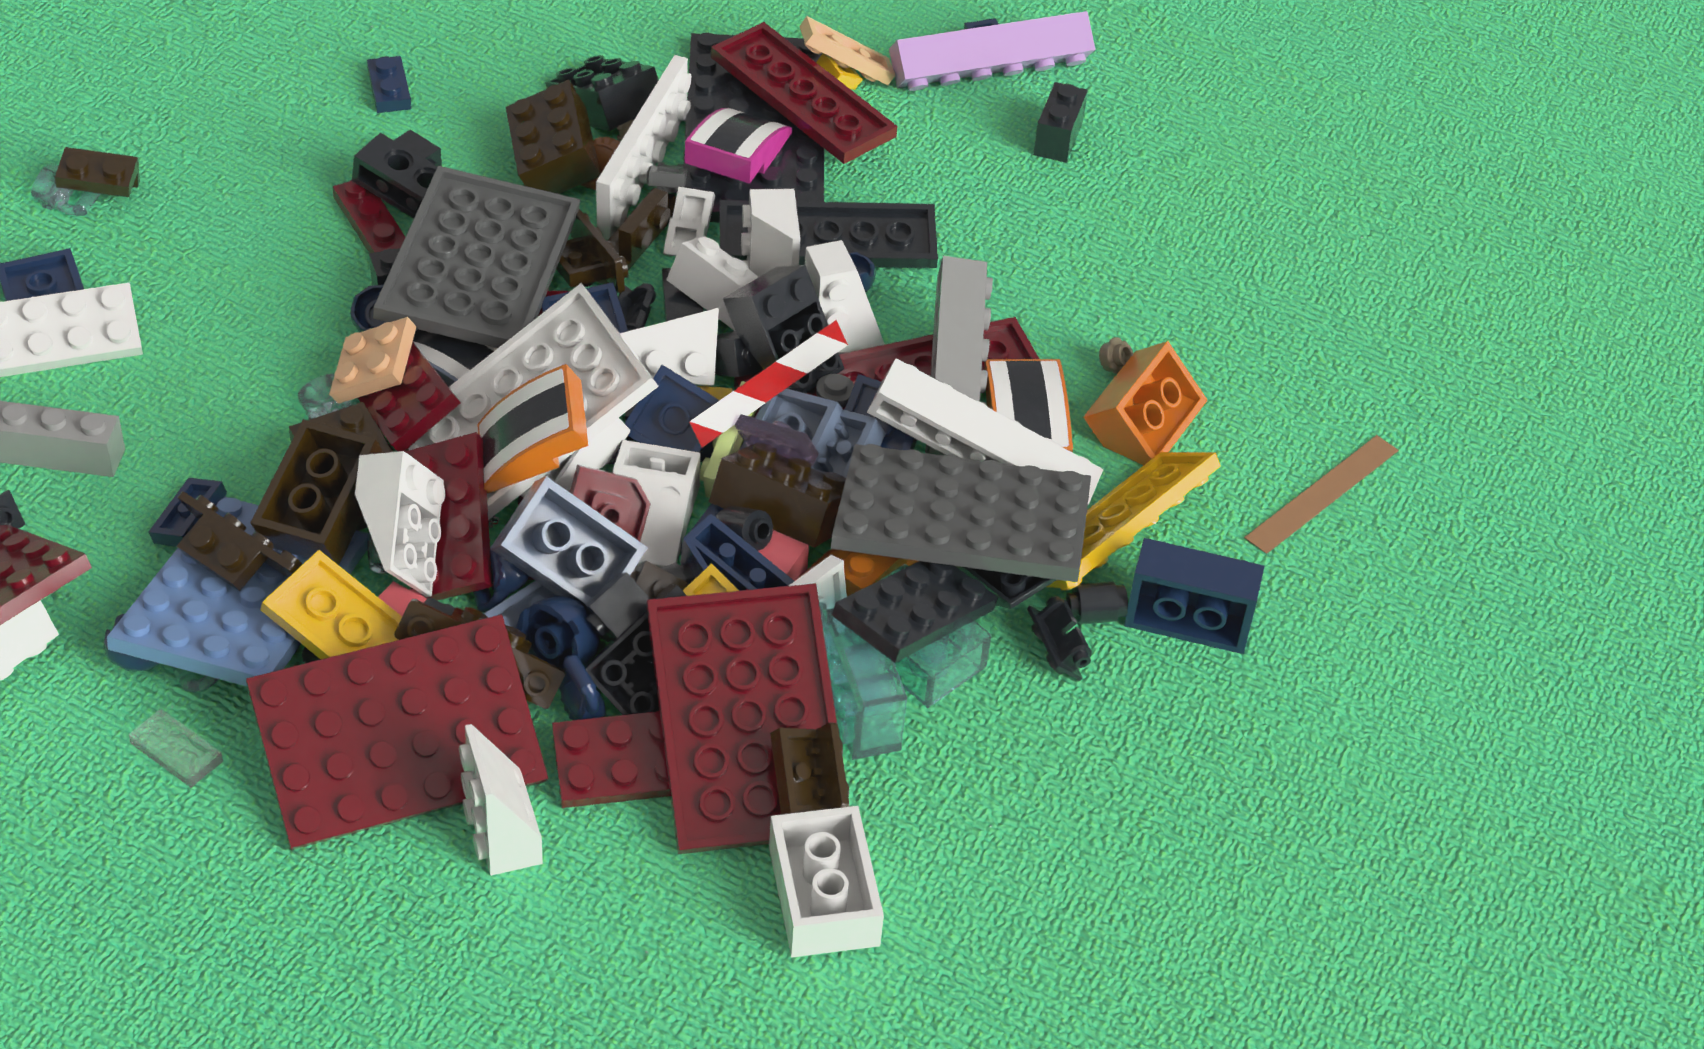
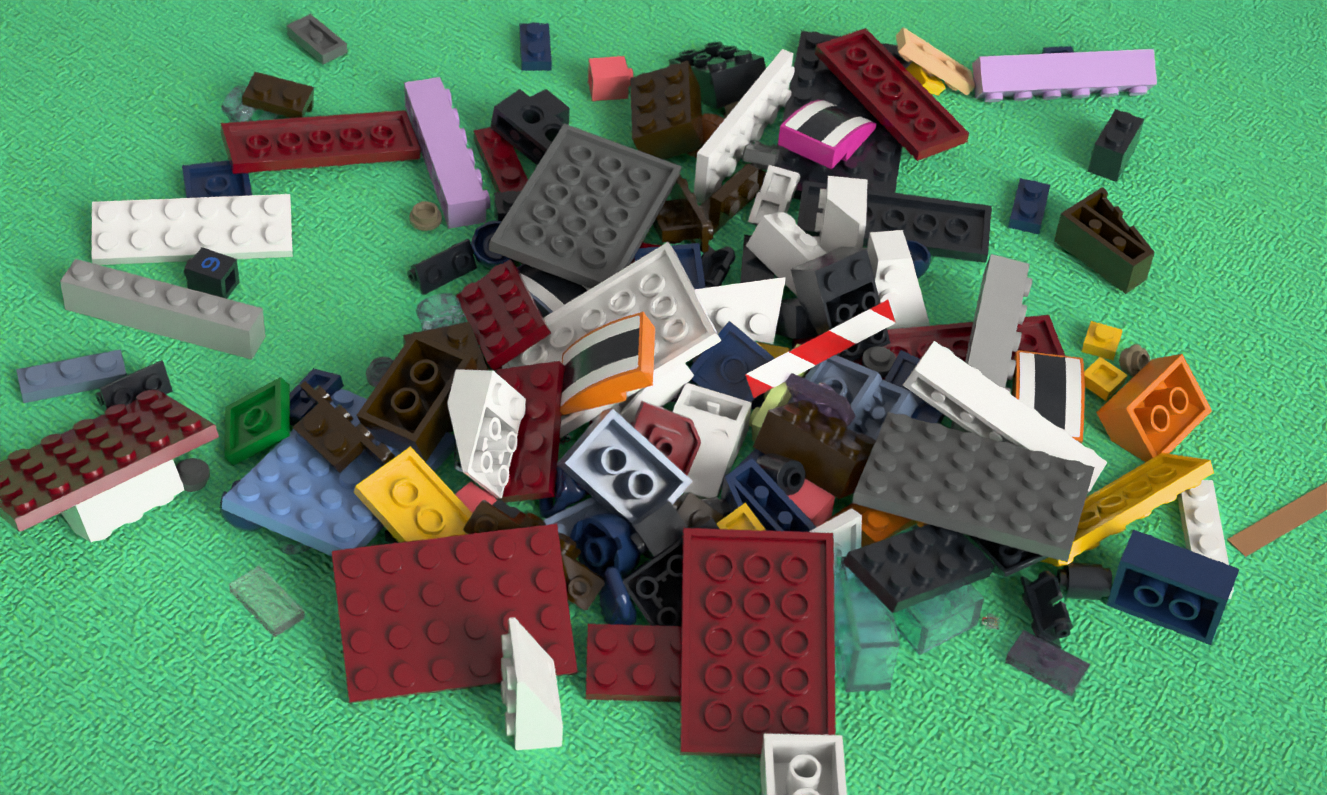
camera: 10 degrees right, 0 degrees up
light nougat plate [329,317,417,404] -> none
dark brown bracket [770,723,849,815] -> none
none -> dark grey plate [176,458,210,492]
none -> black brick [184,247,240,299]
none -> dark red plate [221,110,421,174]
none -> green plate [224,377,290,466]
none -> dark grey plate [286,14,347,65]
none -> plate [366,357,394,387]
none -> lavender brick [404,77,491,229]
none -> black hinge [407,239,477,295]
none -> dark tan plate [409,201,442,231]
none -> coral brick [588,56,634,101]
none -> clear piece [982,613,1000,630]
none -> plate [1005,630,1090,697]
none -> dark blue plate [1008,178,1050,234]
none -> wedge [1054,187,1155,294]
none -> yellow plate [1081,321,1123,361]
none -> yellow plate [1084,357,1127,401]
none -> white plate [1177,480,1234,599]

